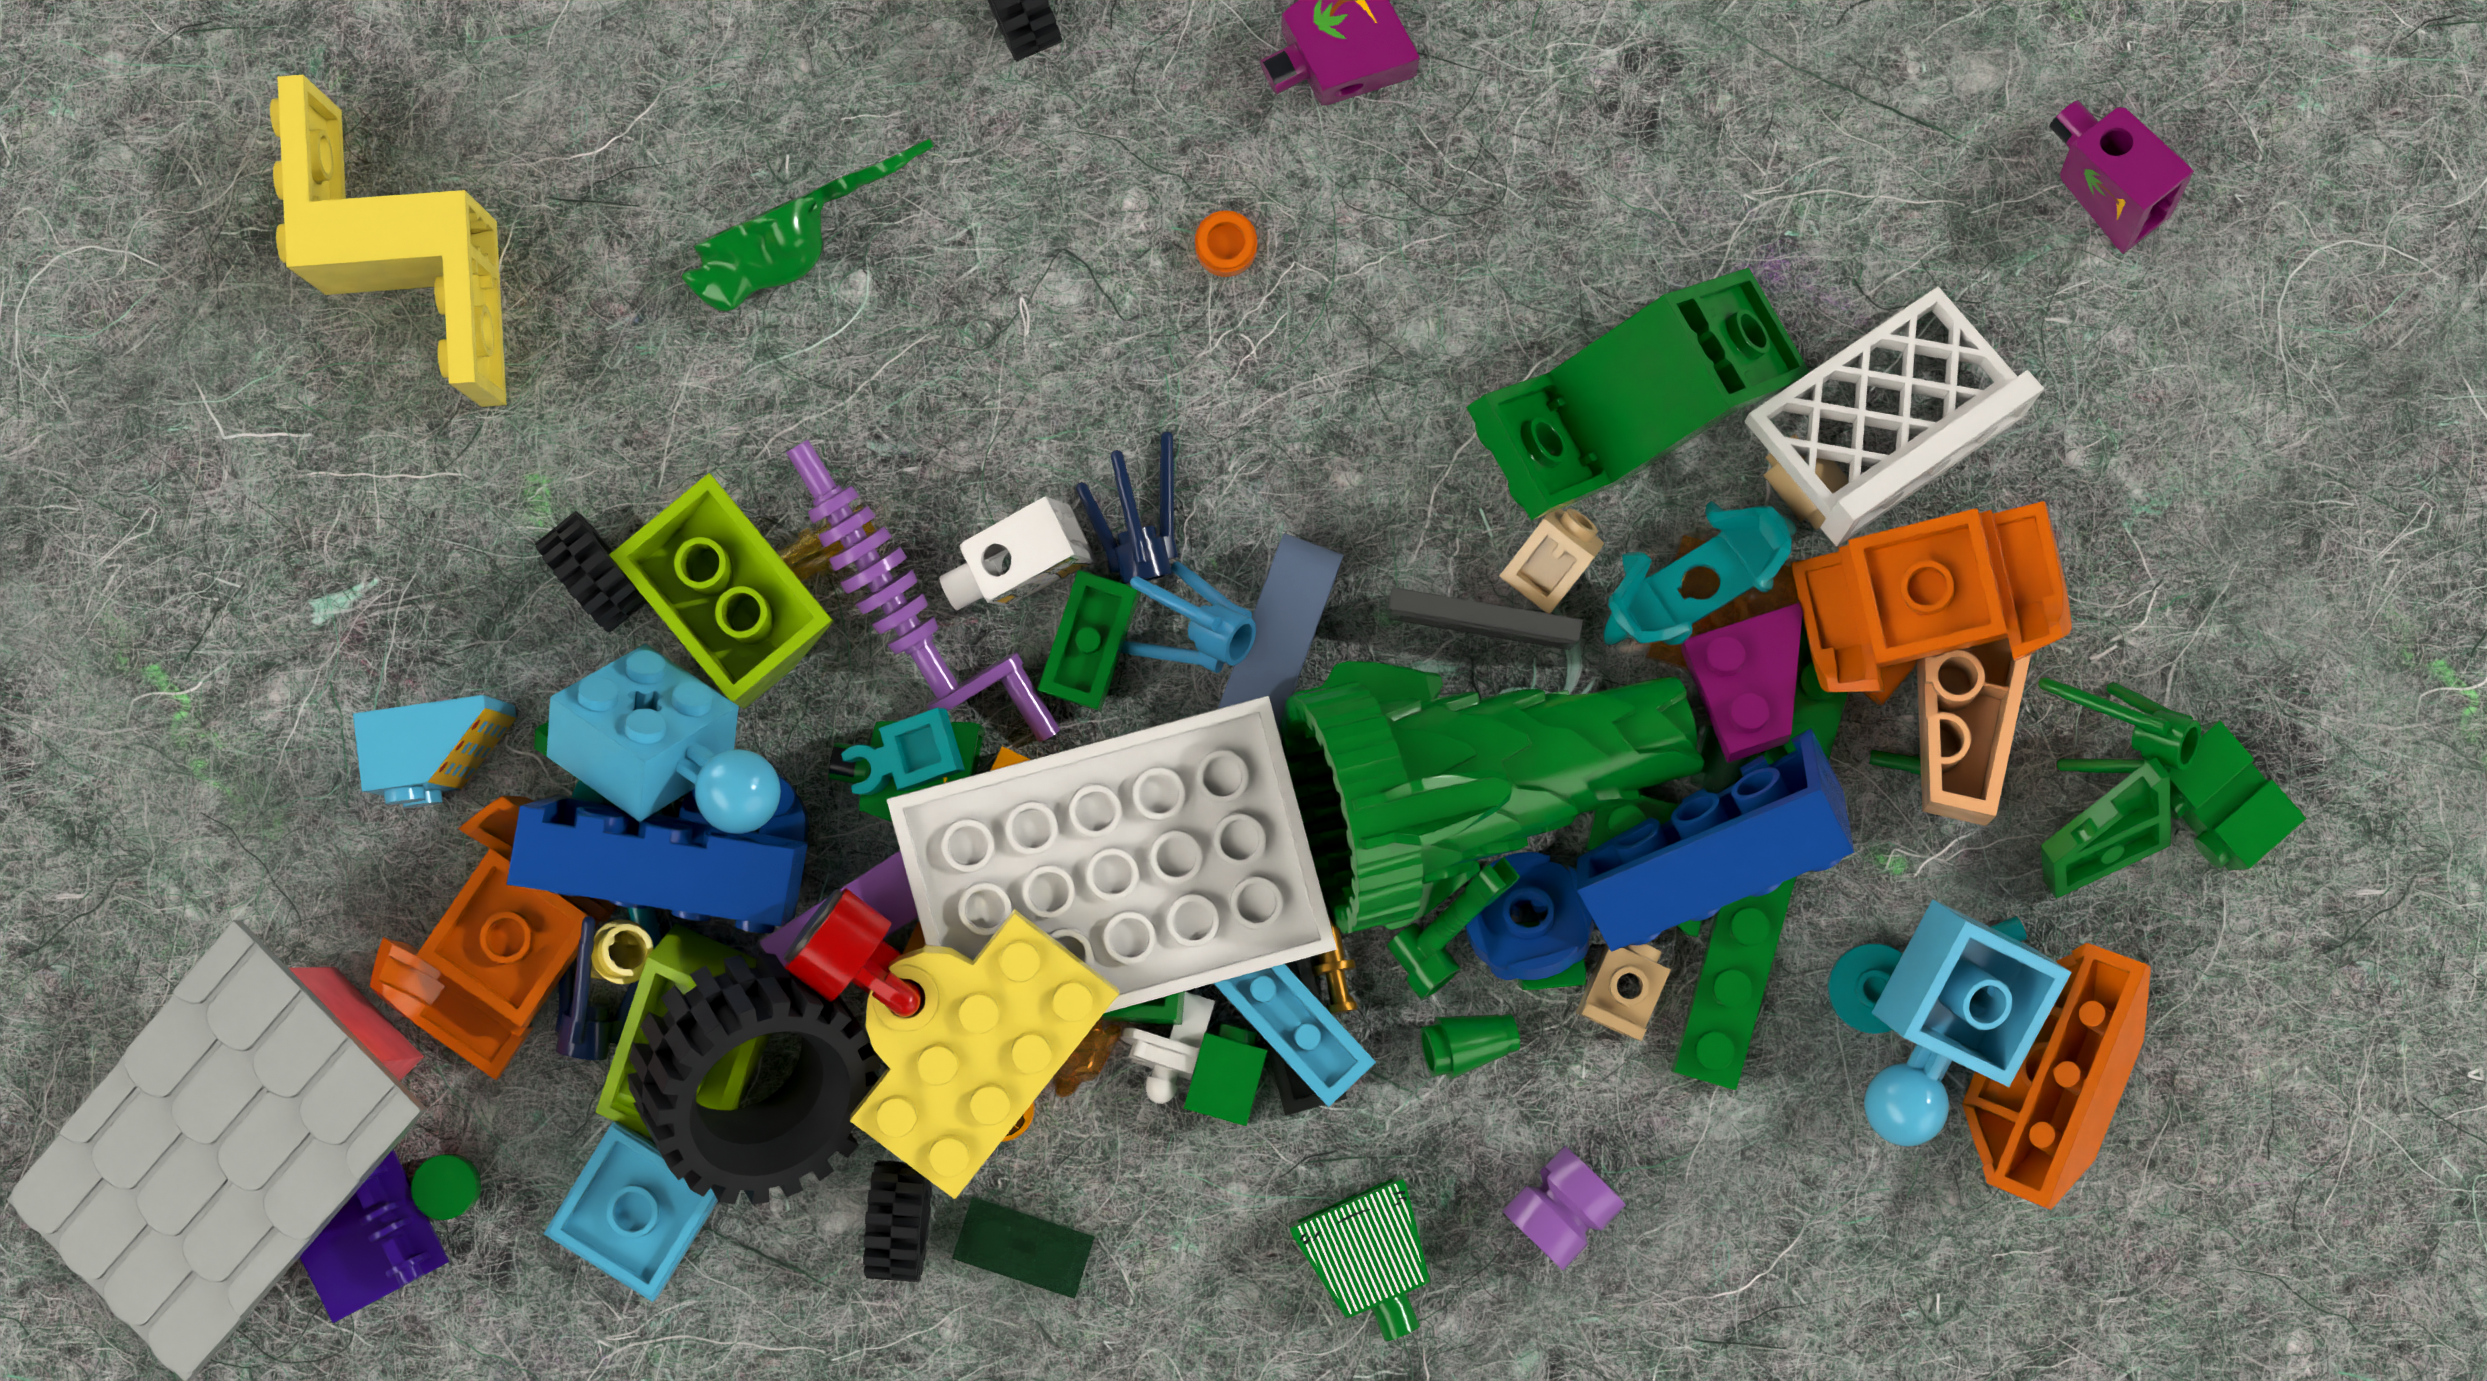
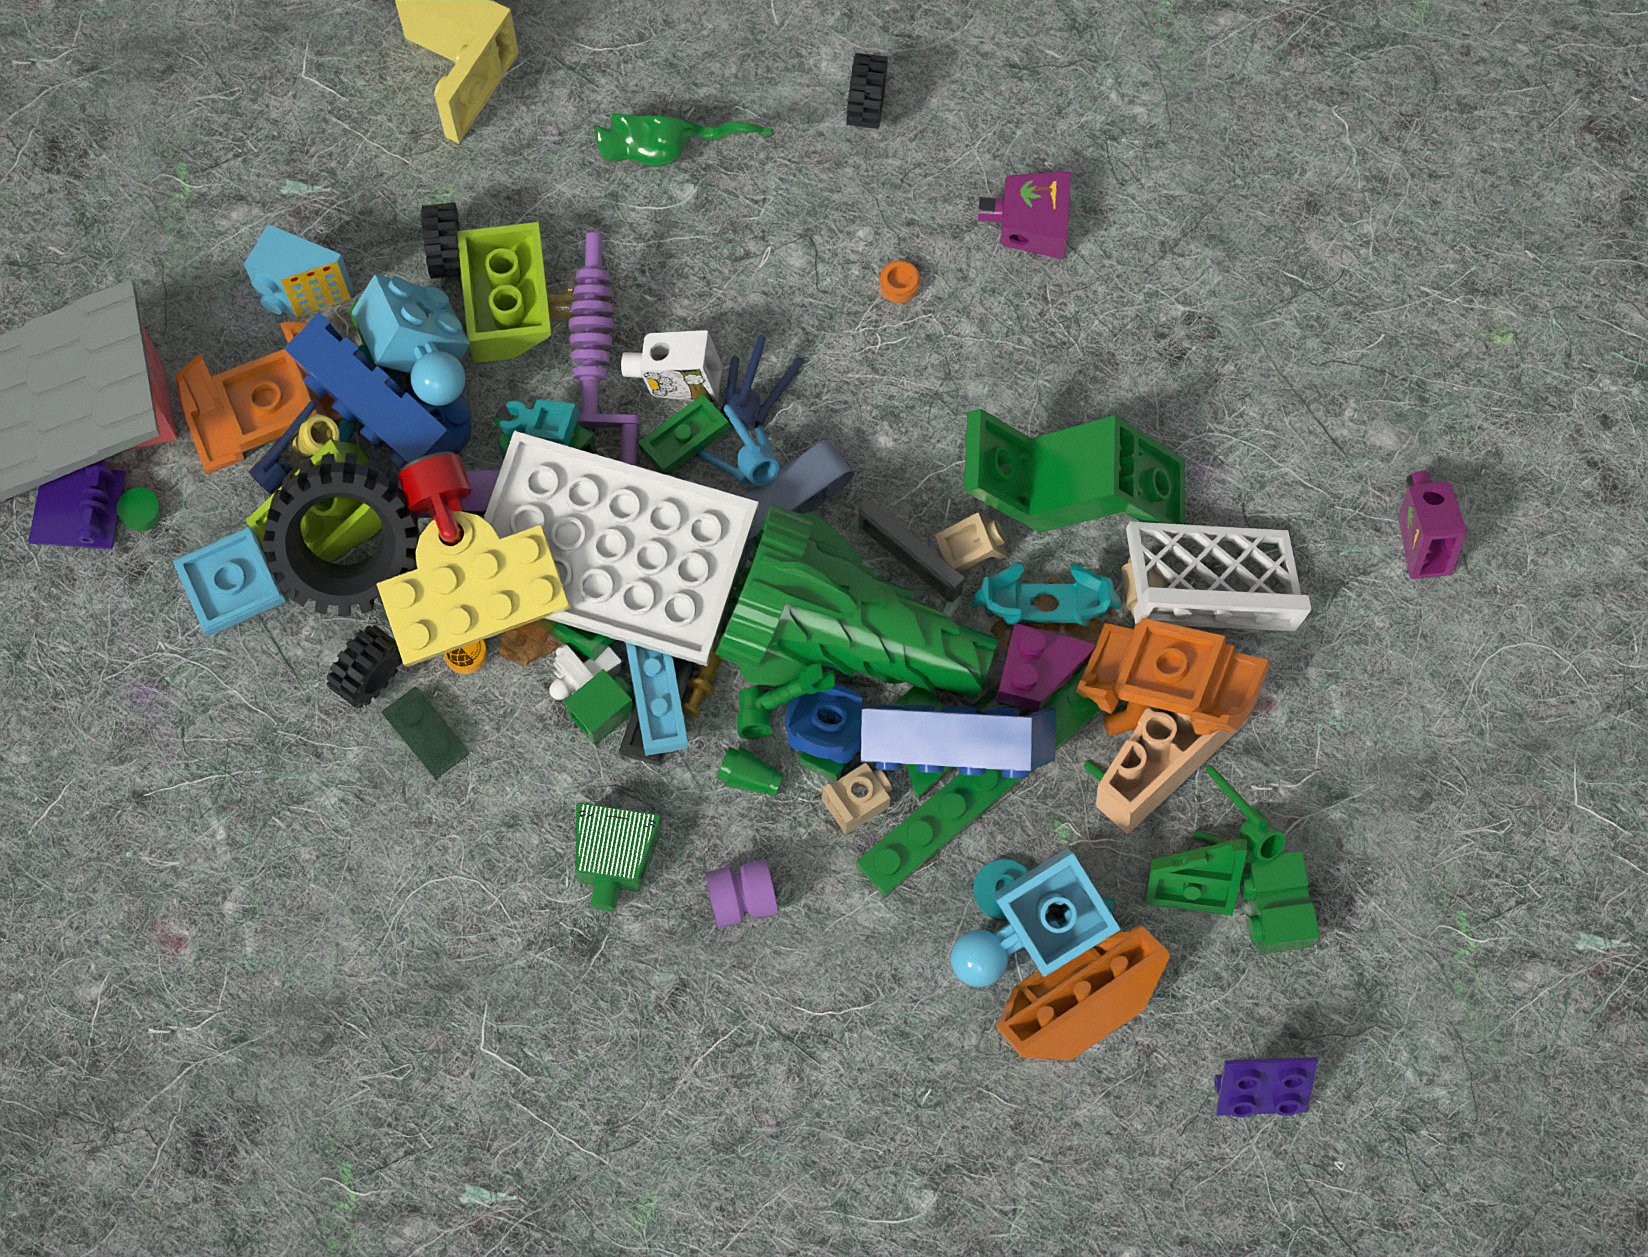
camera: 30 degrees right, 15 degrees down
none -> dark purple hinge [1214,1057,1318,1118]

